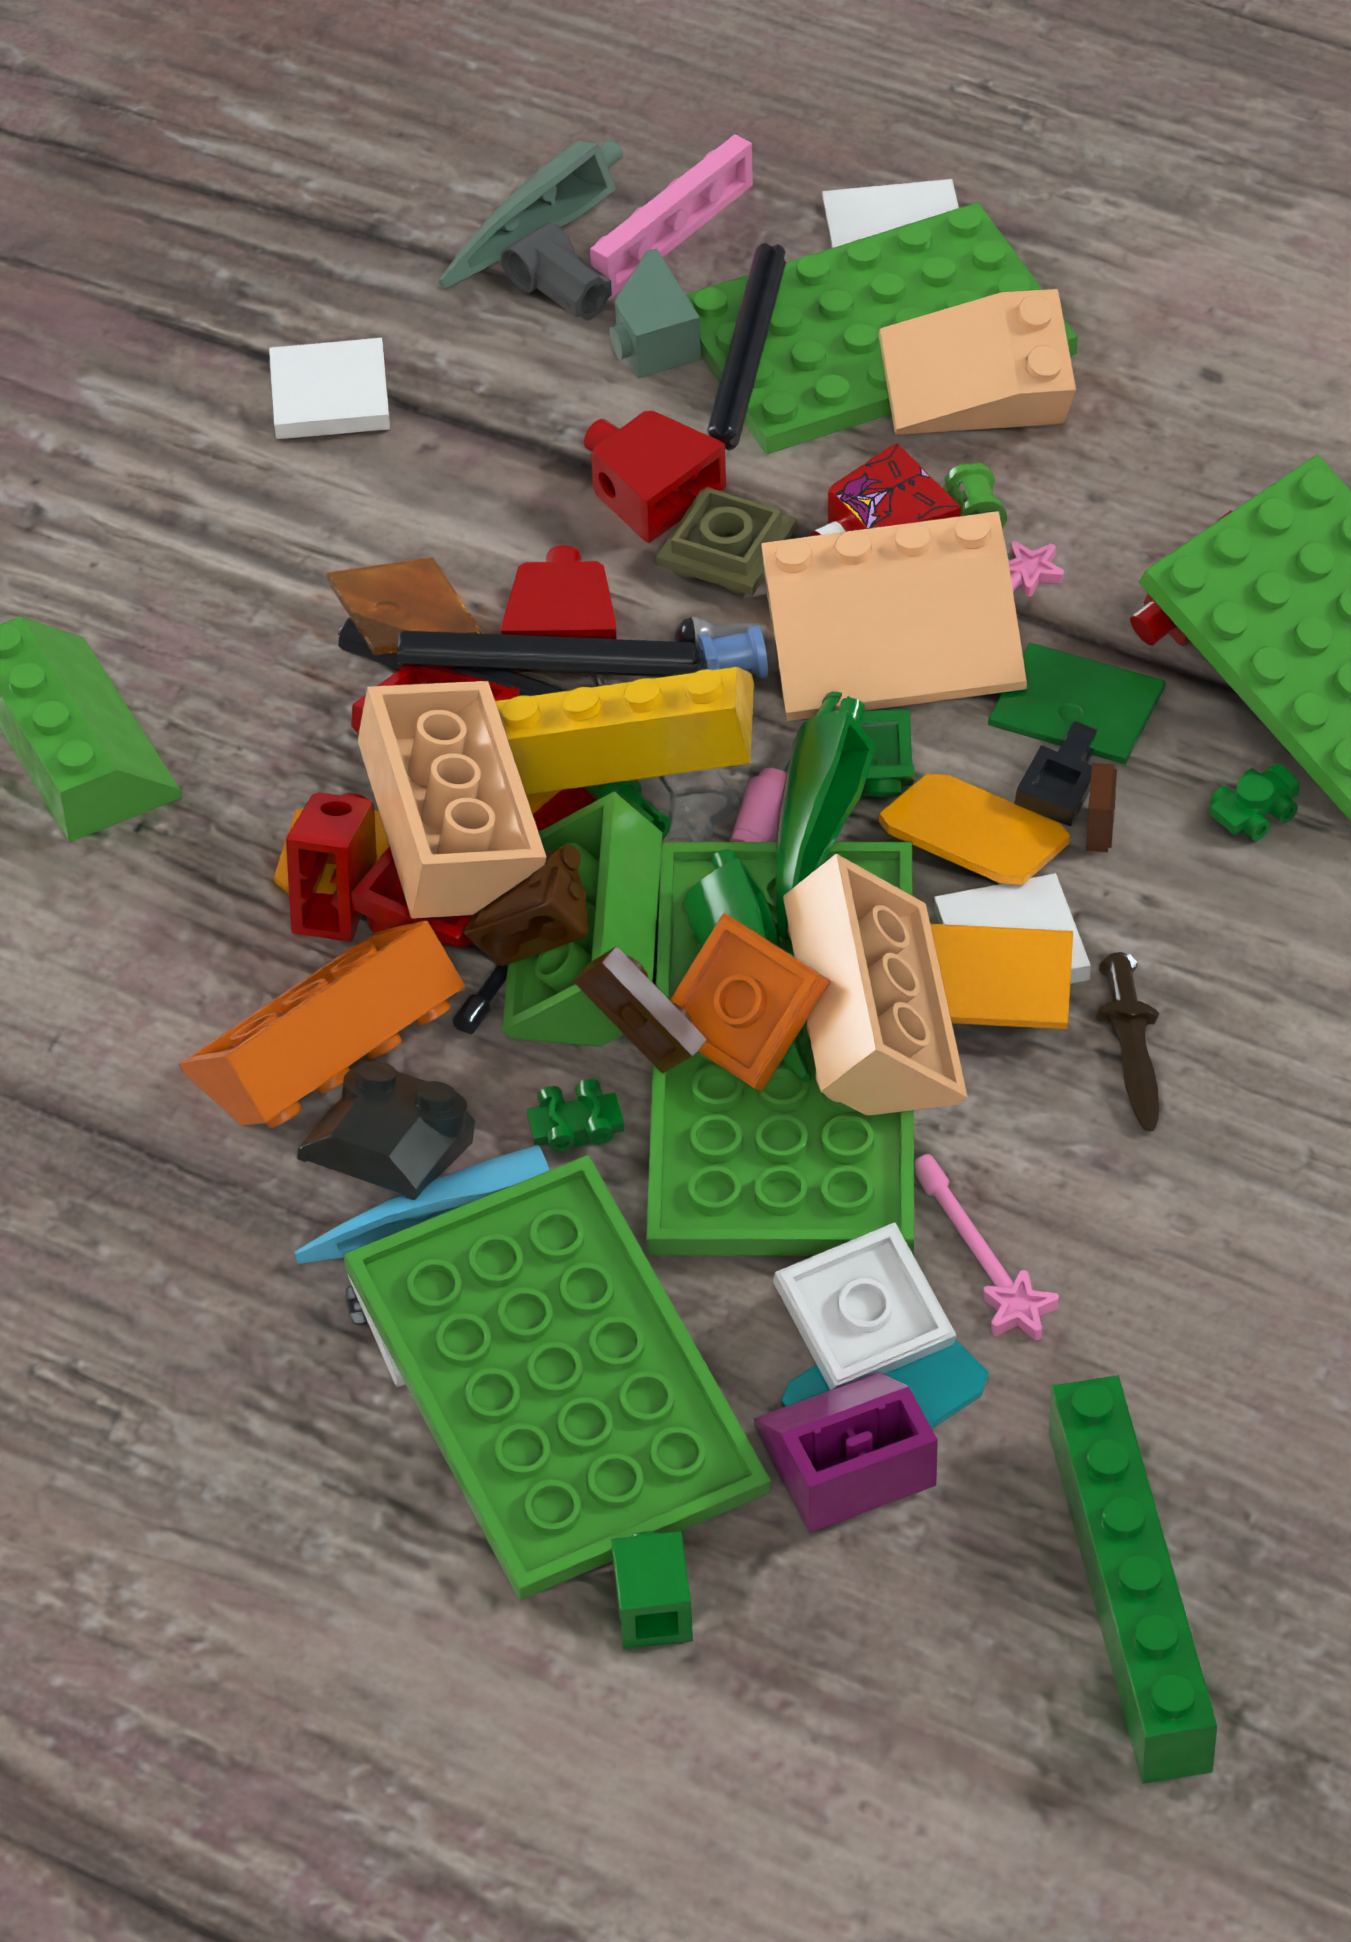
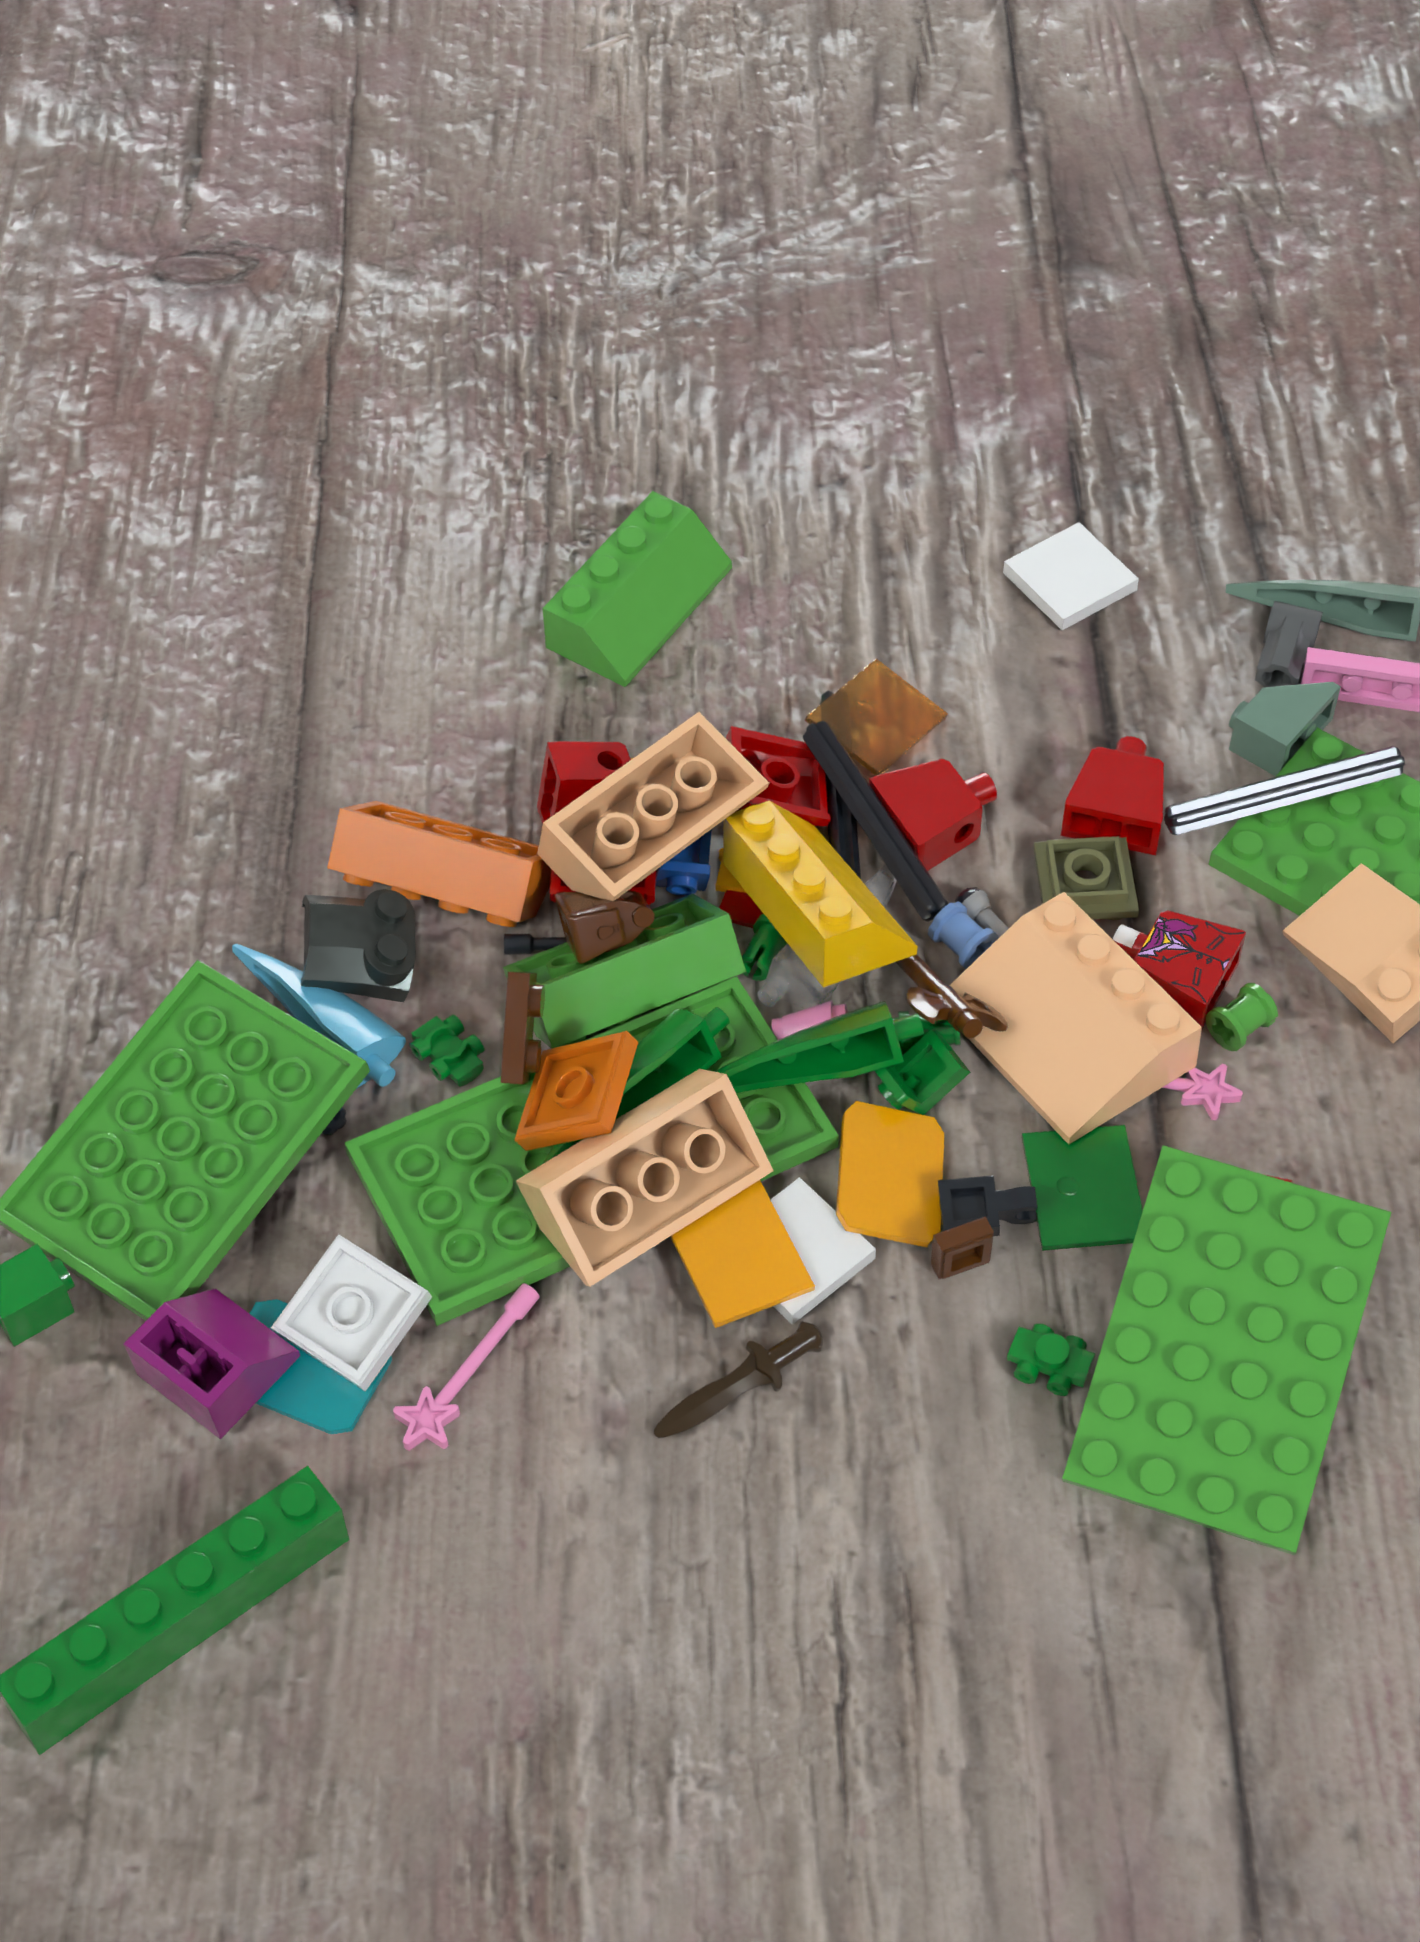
camera: 60 degrees right, 5 degrees up
none -> reddish brown piece [896,954,1008,1038]

